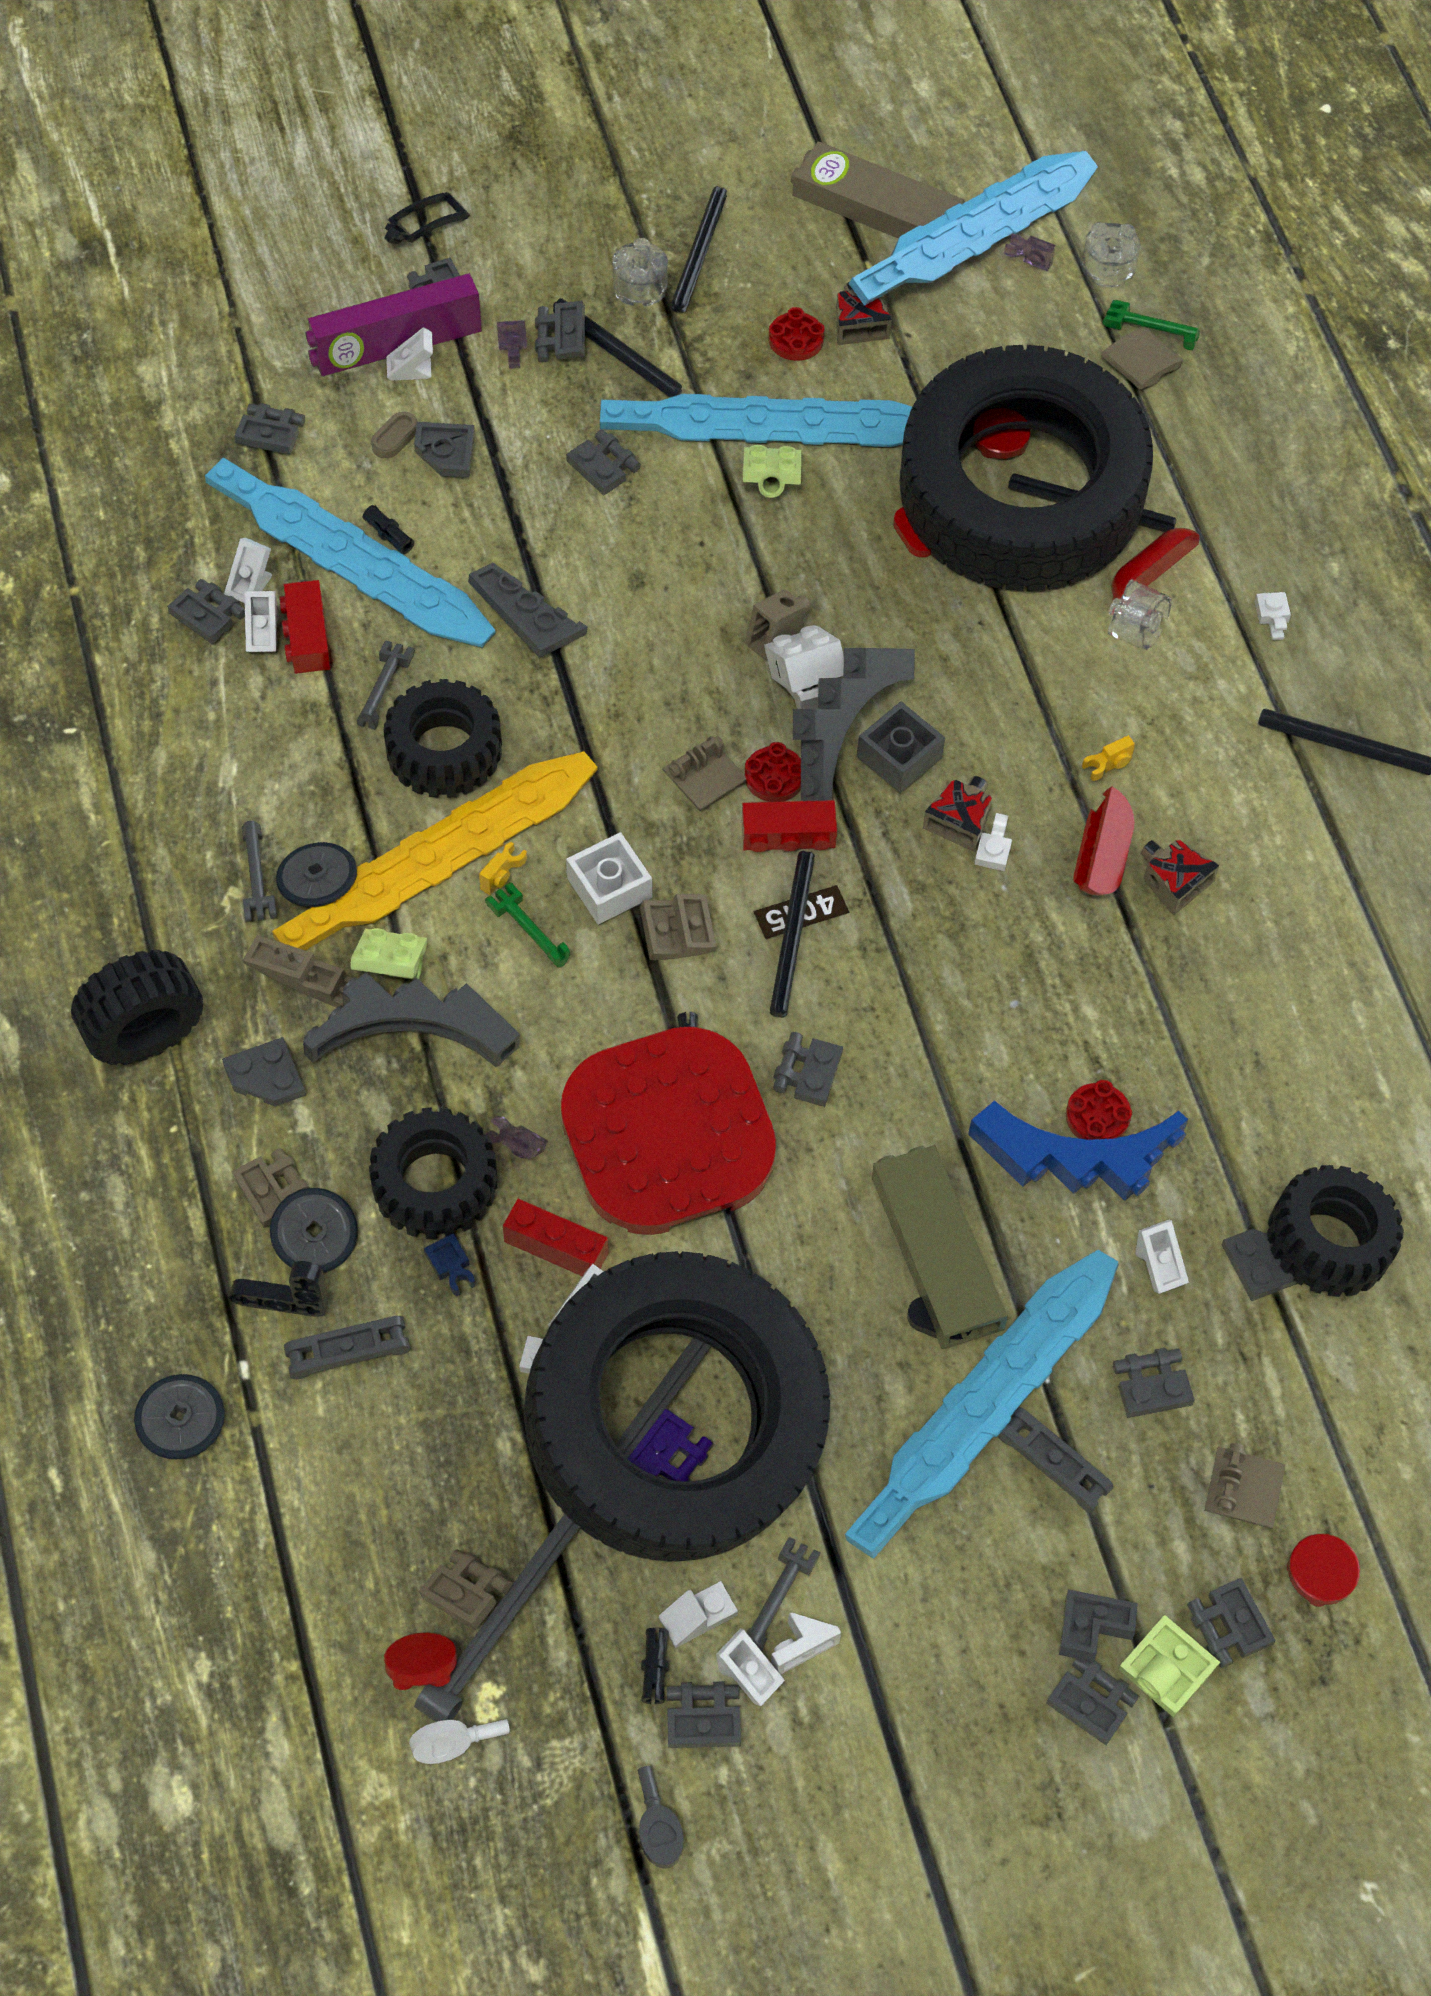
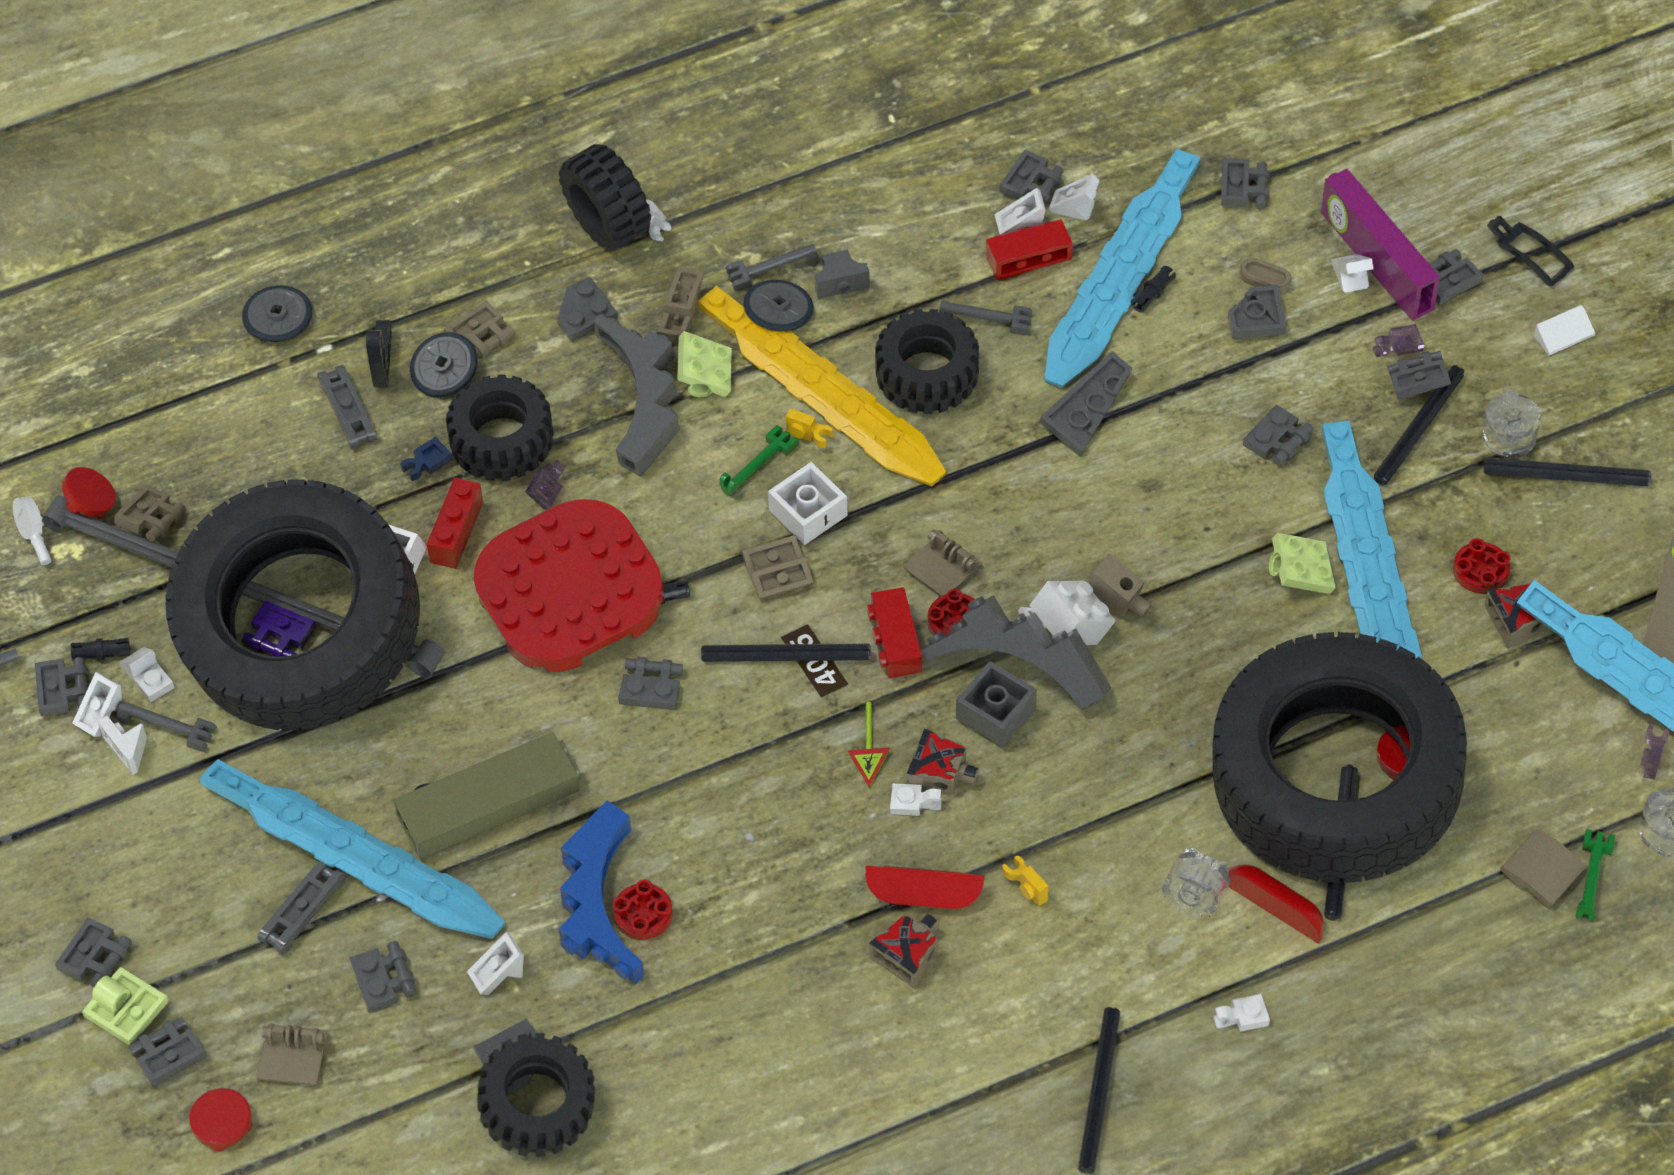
camera: 85 degrees right, 5 degrees down
dark grey plate [1059,1589,1138,1662] -> none
none -> dark grey brick [815,250,870,299]
none -> piece [847,702,891,789]
none -> white slope [1534,305,1595,356]

